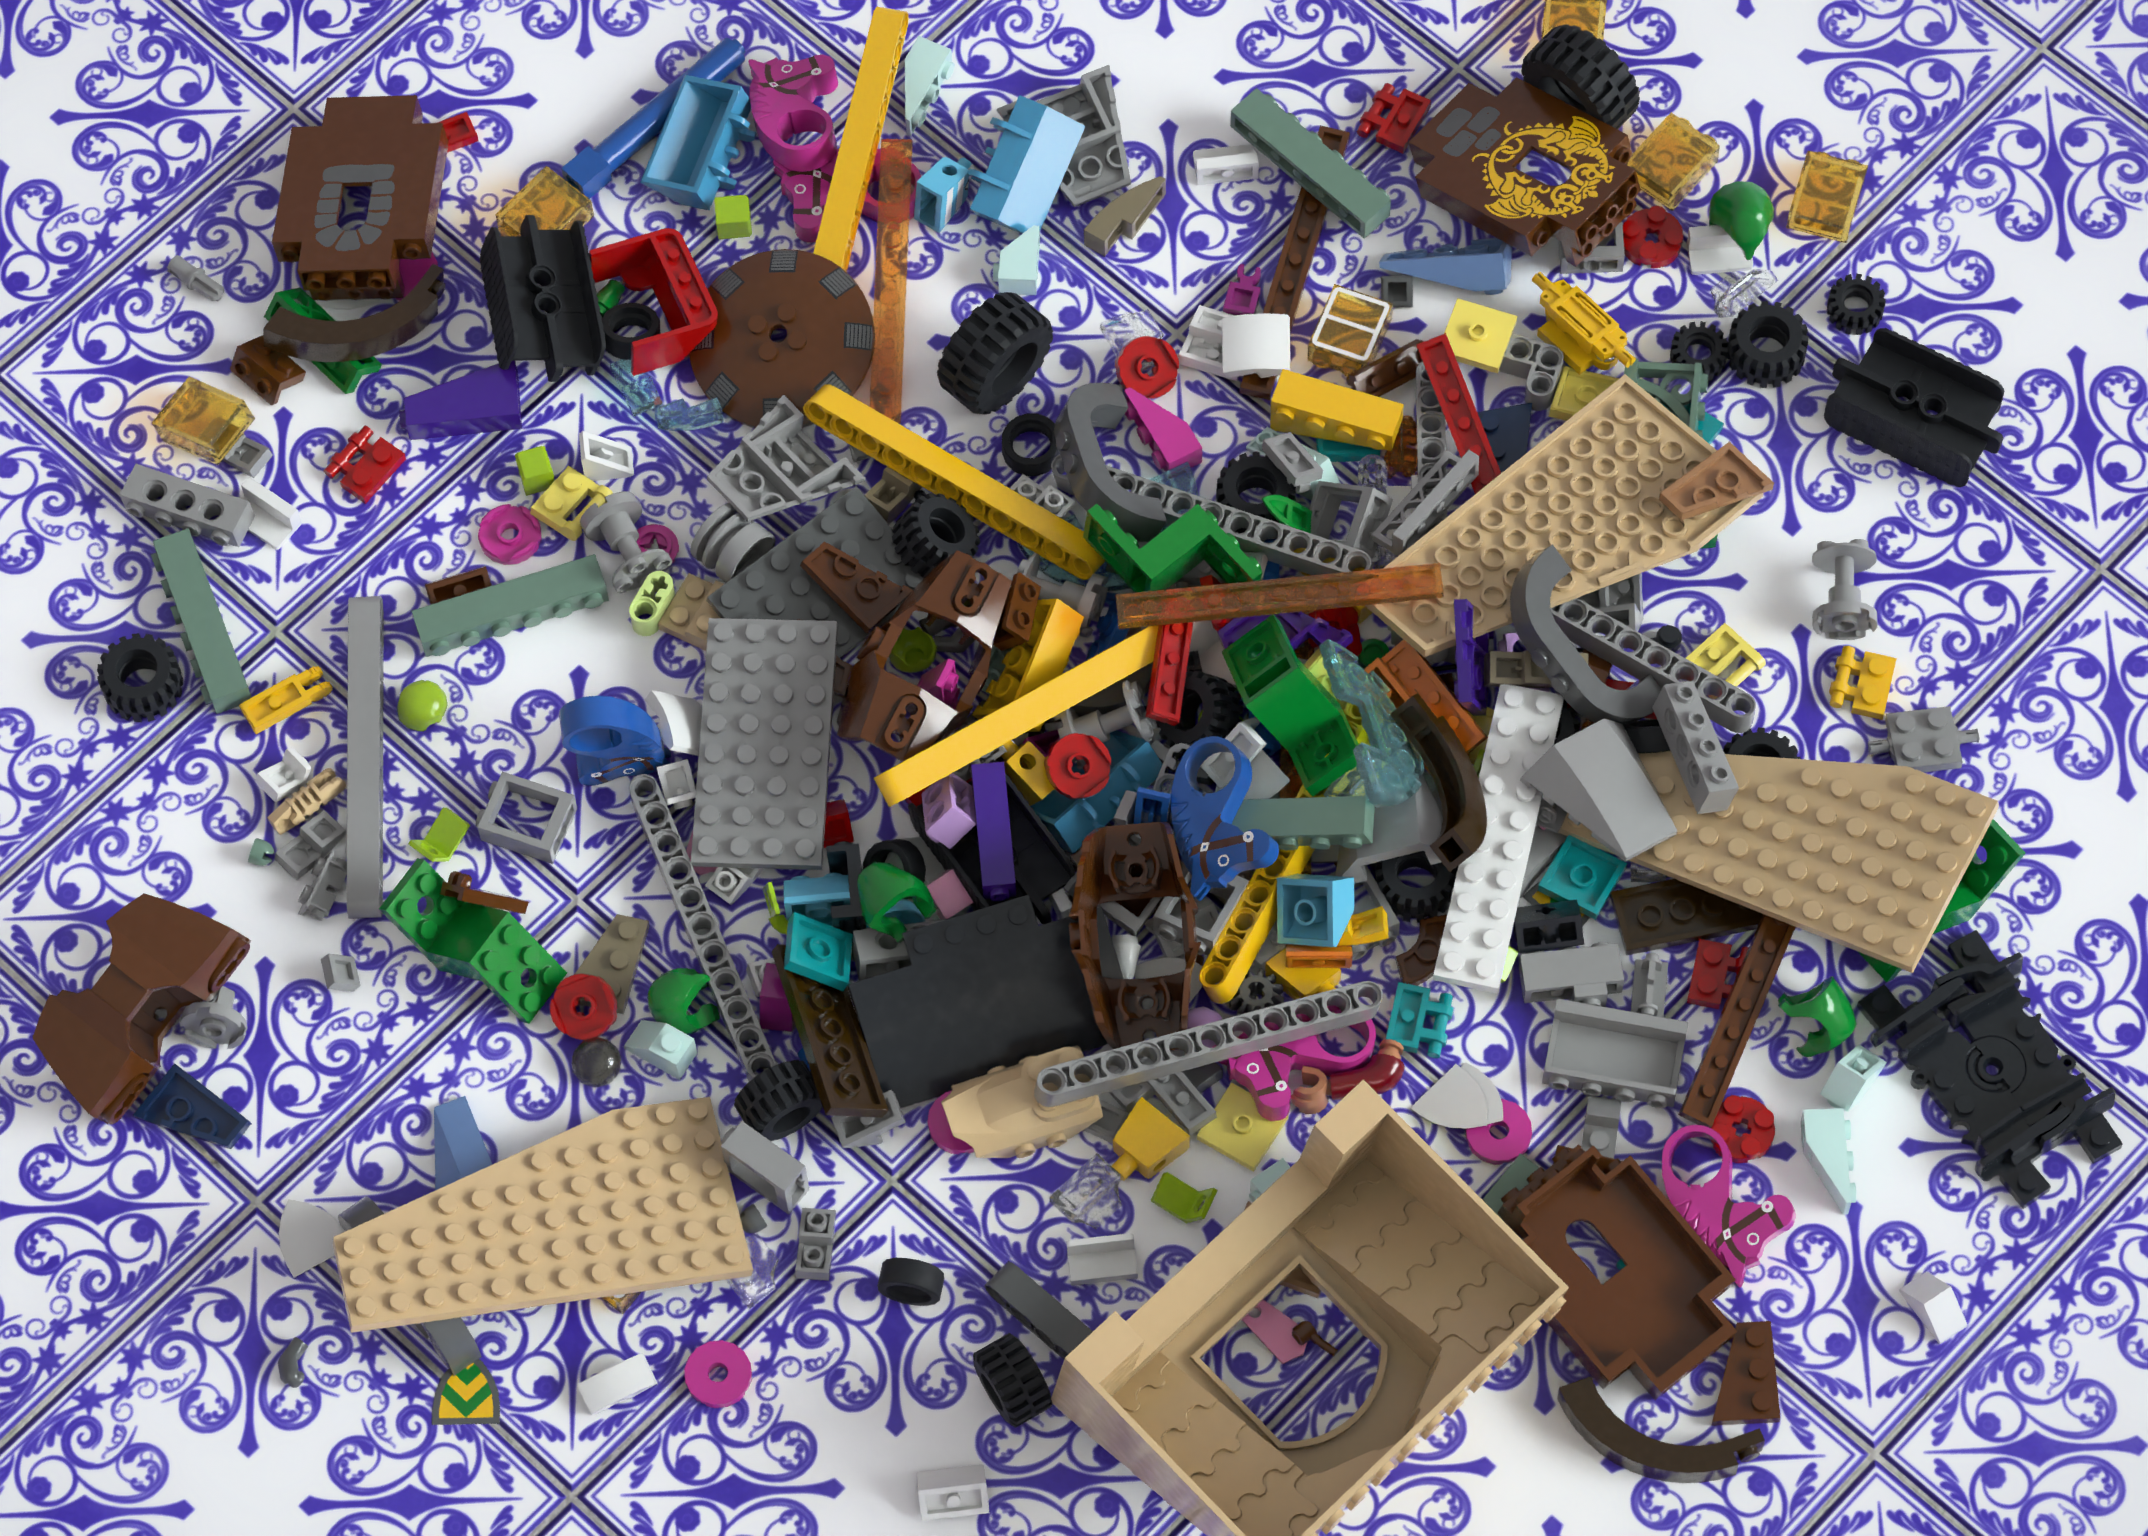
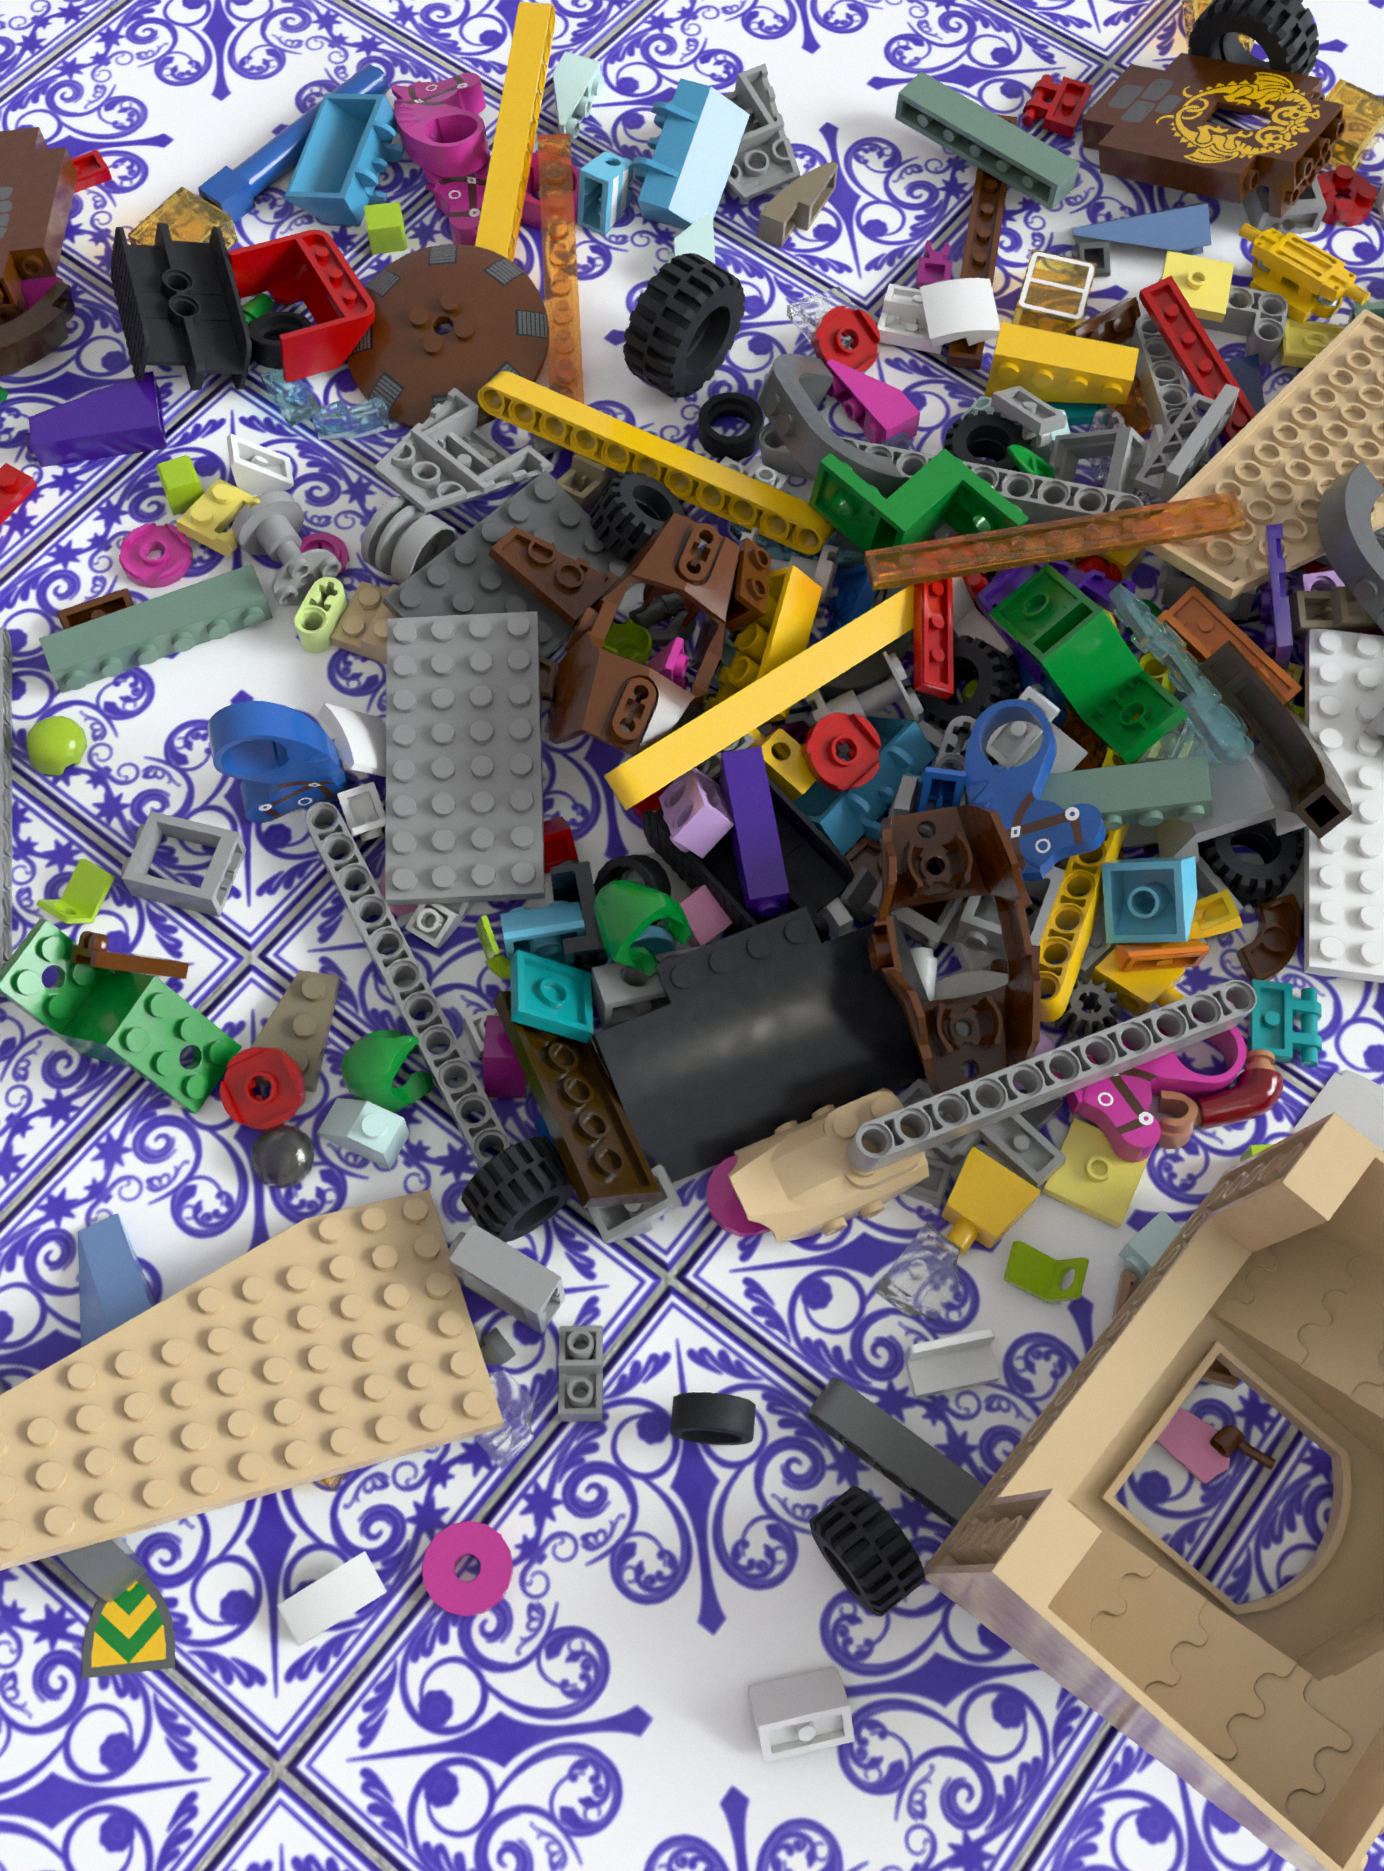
camera: 10 degrees left, 0 degrees up
white panel [1193,144,1259,185] -> none

